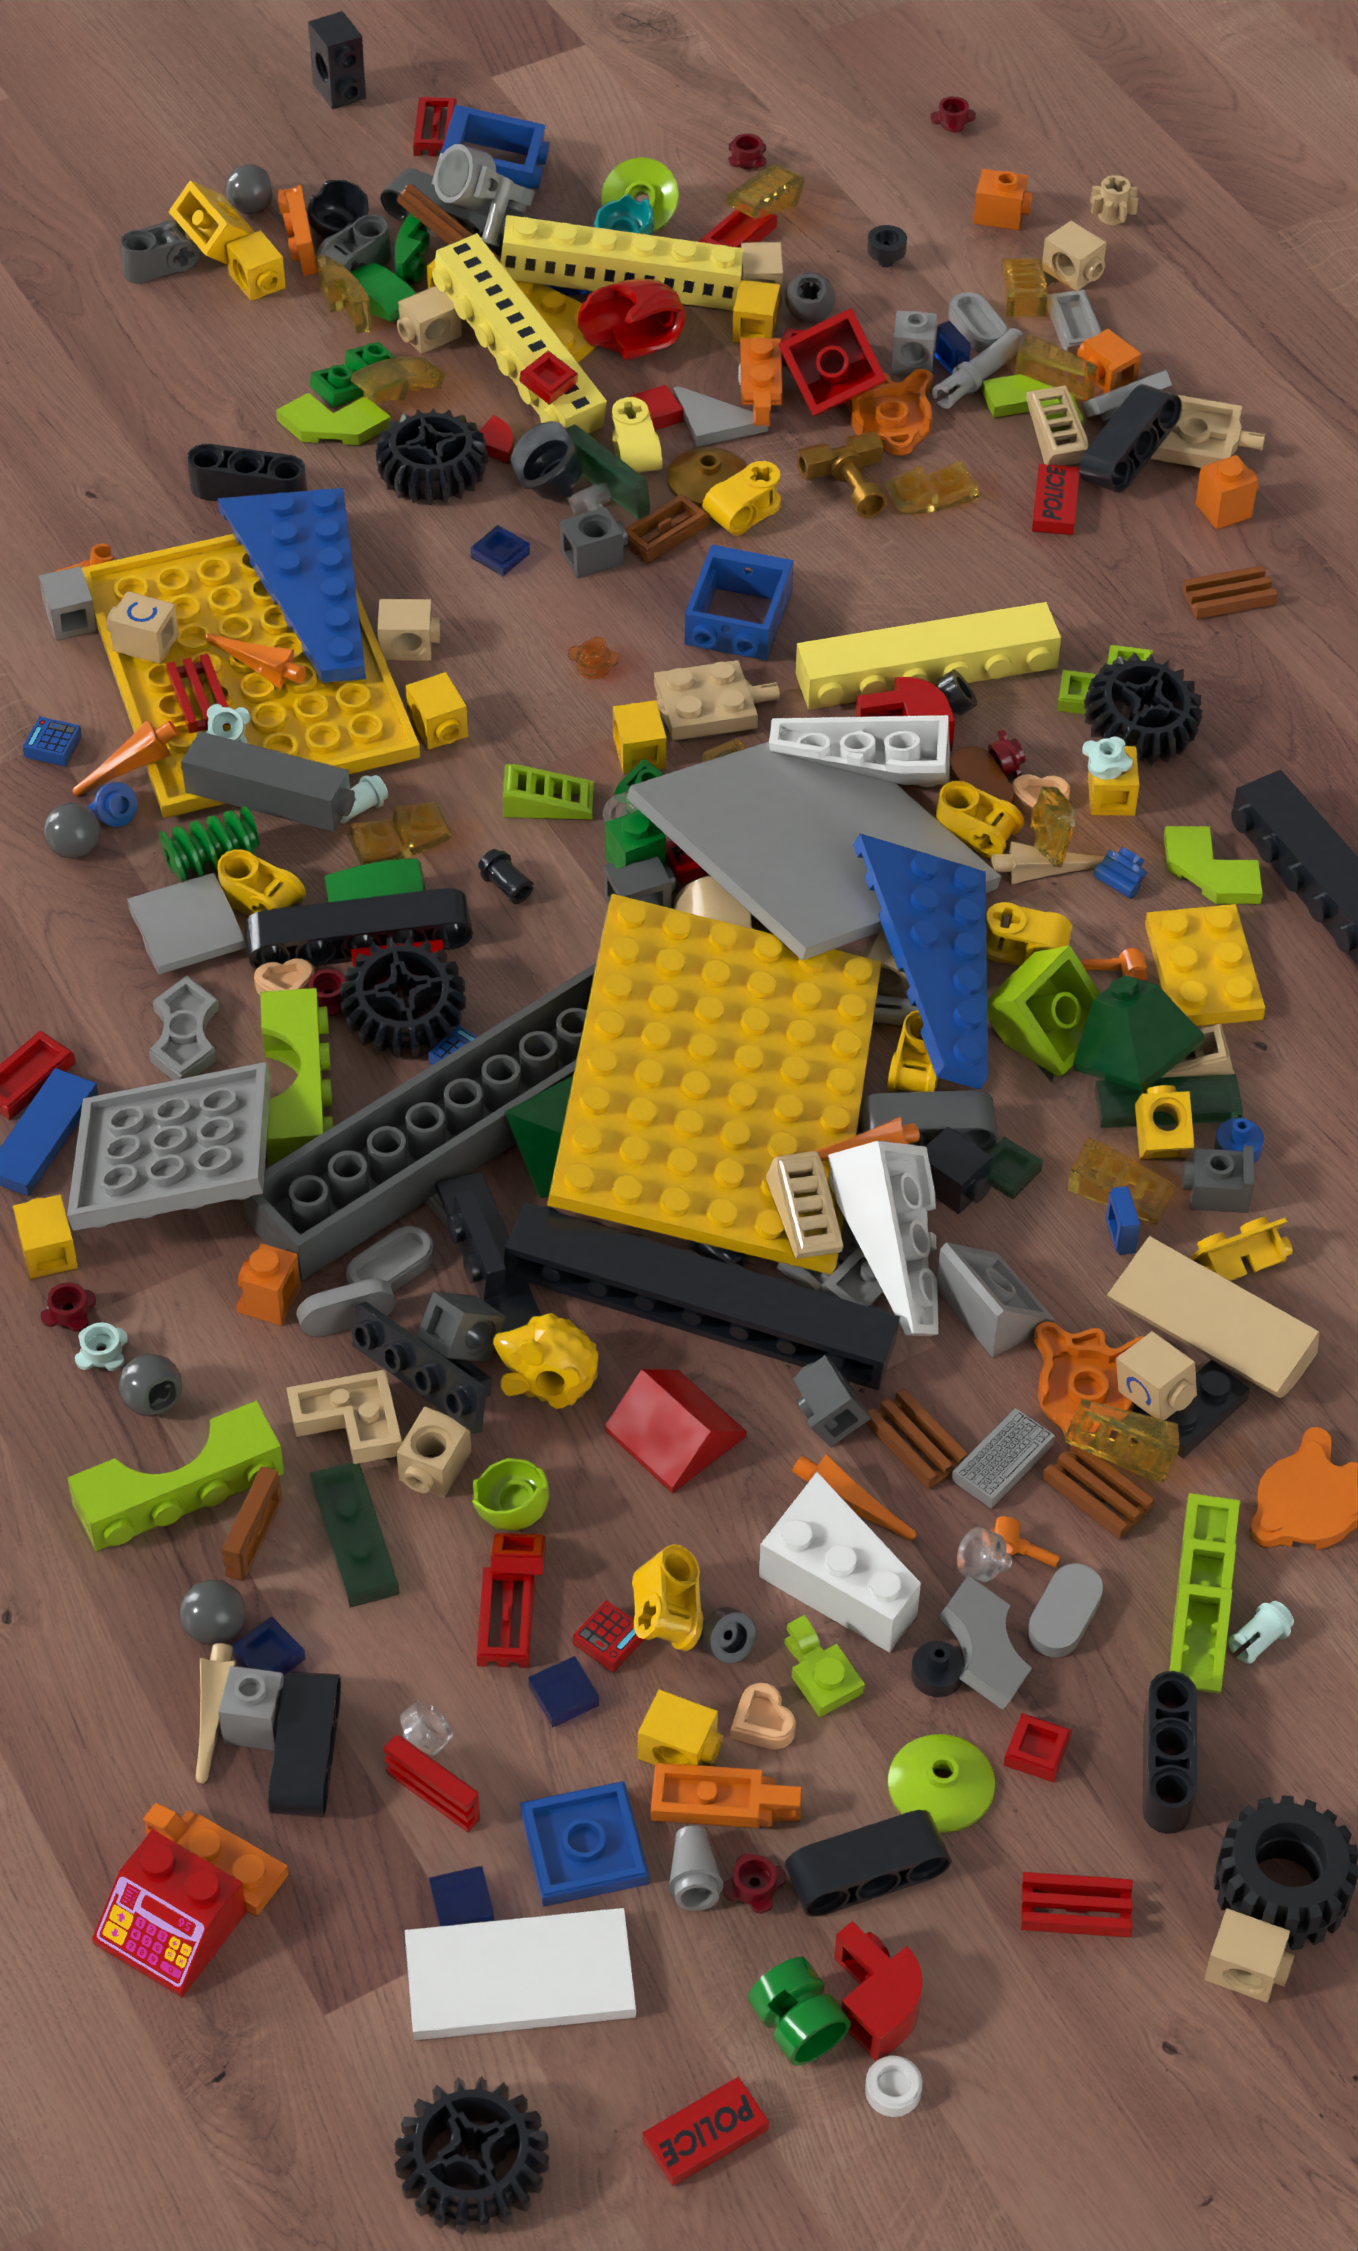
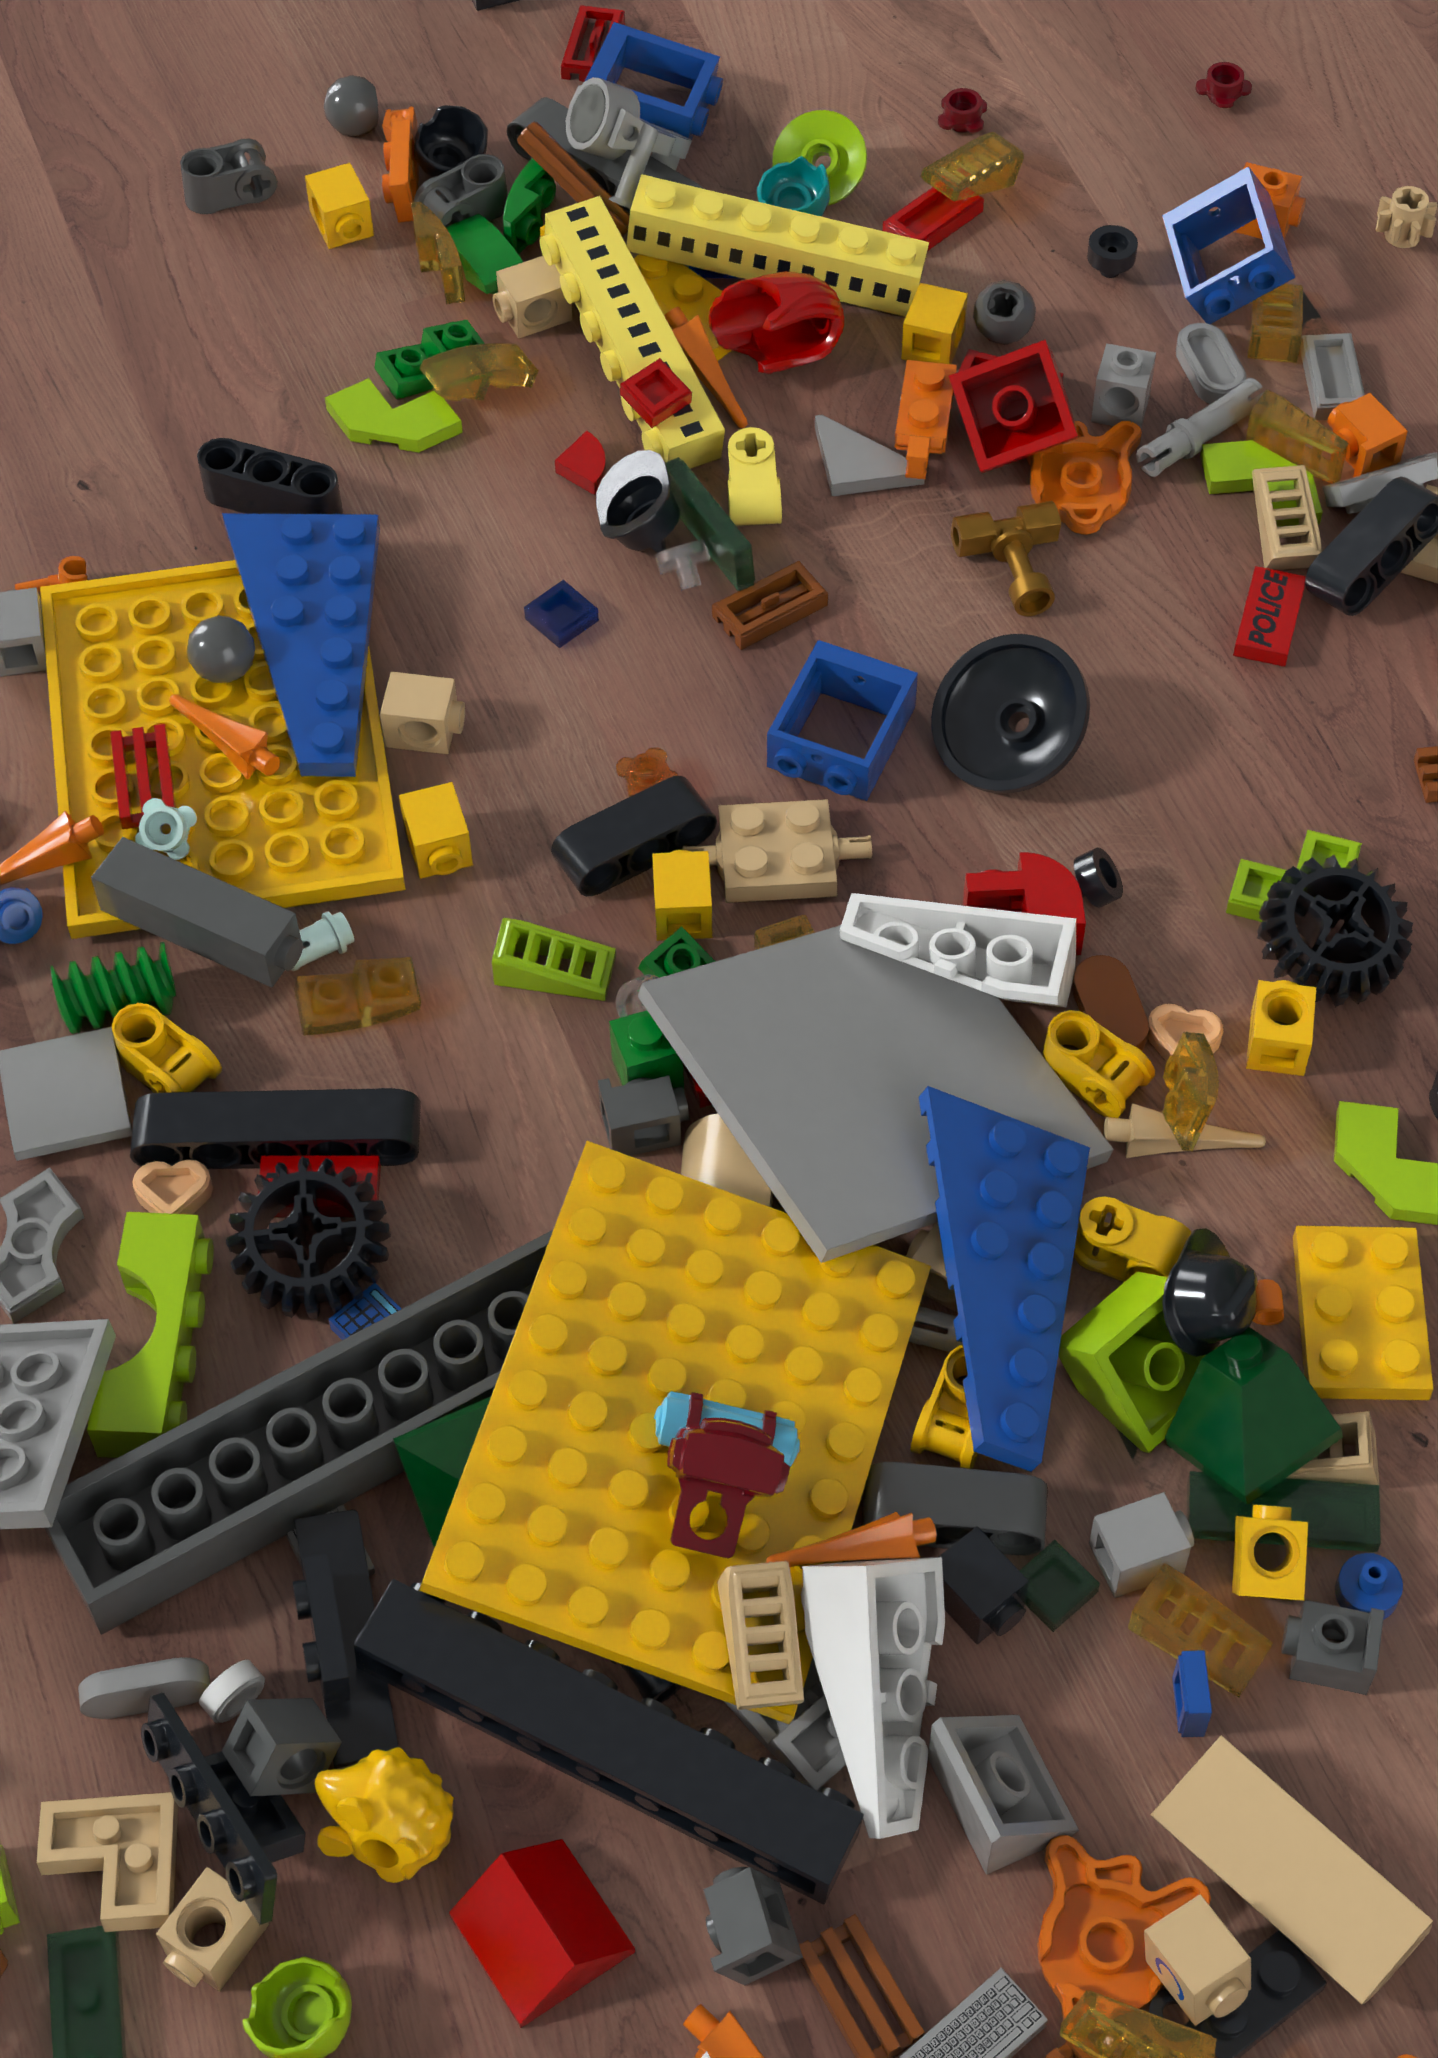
camera: 10 degrees right, 5 degrees up
tan brick [107,591,179,664] -> none
yellow brick [169,180,255,265] -> none
orange brick [236,1243,301,1326] -> none
dark red plate [305,969,346,1016] -> none
green slope [324,858,426,902] -> none
light grey tile [346,1226,434,1292] -> none
black gear [376,408,488,505] -> none
black pin [478,849,534,904] -> none
dark grey brick [560,507,628,578] -> none
red tile [629,385,683,431] -> none
pearl gold dish [667,447,747,507] -> none
yellow piece [702,461,781,536] -> none
tan brick [741,242,783,304] -> none
light yellow brick [795,602,1061,710] -> none
clear yellow slope [883,460,980,515] -> none
clear blue tile [935,320,971,375] -> none
dark red plate [988,729,1026,779] -> none
tan brick [1042,221,1107,291] -> none
light aqua plate [1082,737,1132,780] -> none
blue plate [1093,846,1148,899] -> none
yellow hinge [1189,1216,1293,1281] -> none
none -> dark grey piece [186,616,255,683]
none -> white tile [199,1660,265,1723]
none -> black beam [551,776,717,897]
none -> dark red piece [654,1391,800,1558]
none -> orange piece [664,307,748,429]
none -> black dish [931,634,1090,794]
none -> light grey brick [1089,1492,1194,1598]
none -> blue window [1162,166,1295,324]
none -> black piece [1162,1228,1258,1357]

